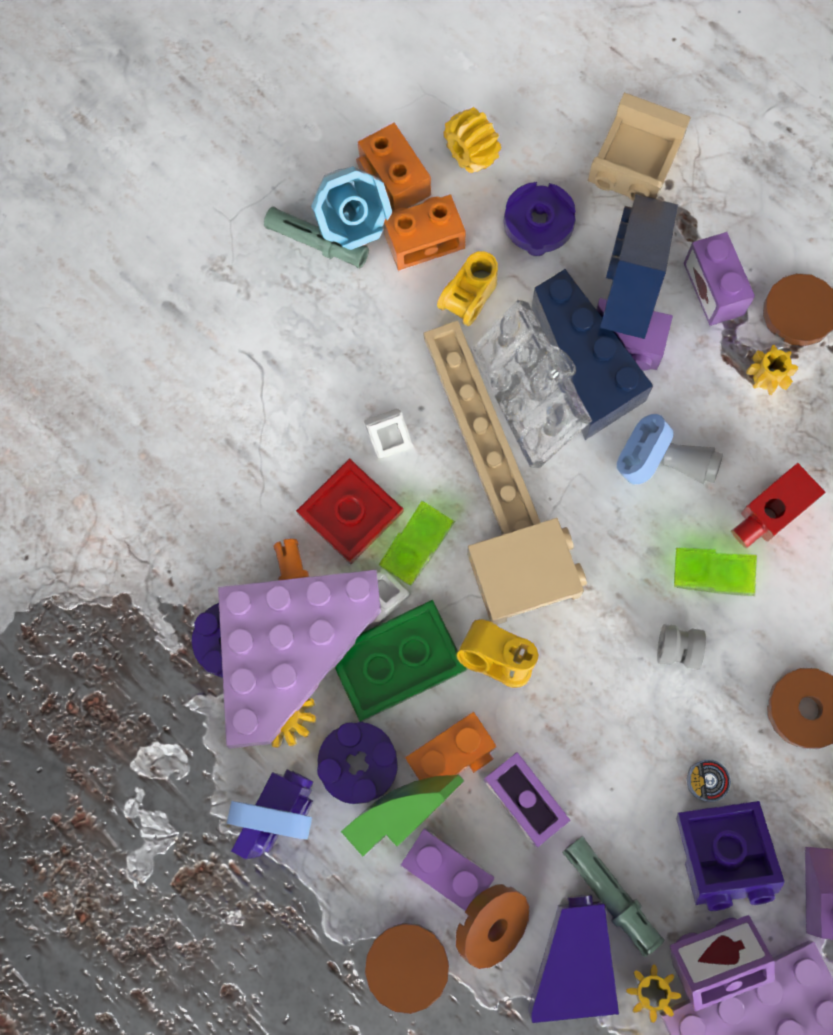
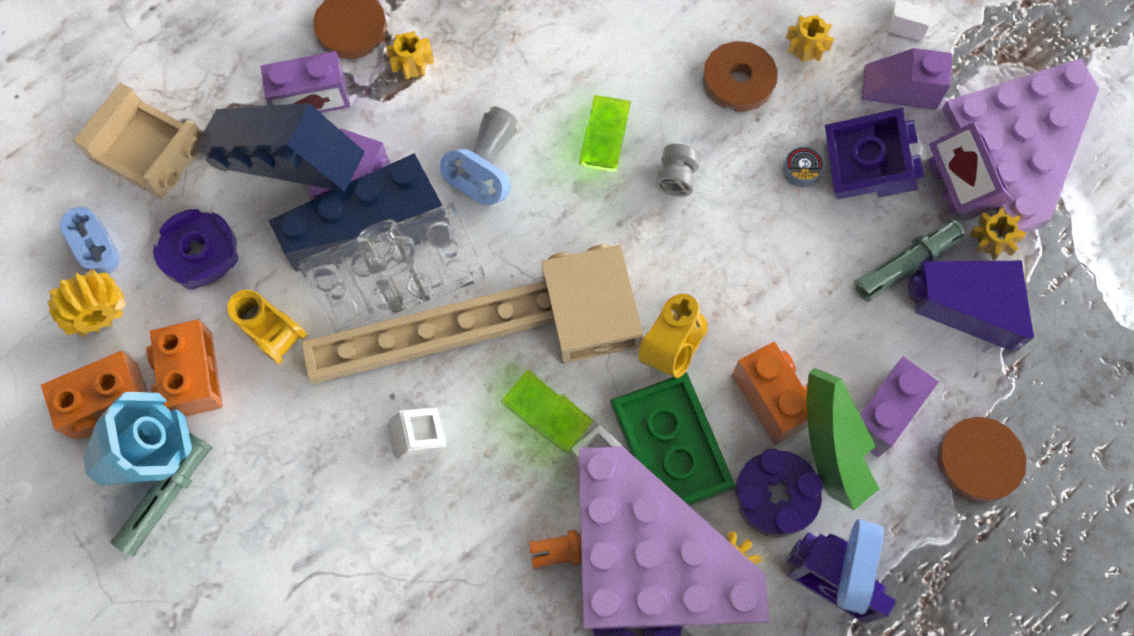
camera: 90 degrees left, 5 degrees down
red tile [296,458,404,565] -> none
dark orange tile [456,884,529,969] -> none
medium lavender brick [483,752,571,847] -> none
red torso [731,463,826,548] -> none
none -> light blue beam [60,207,120,274]

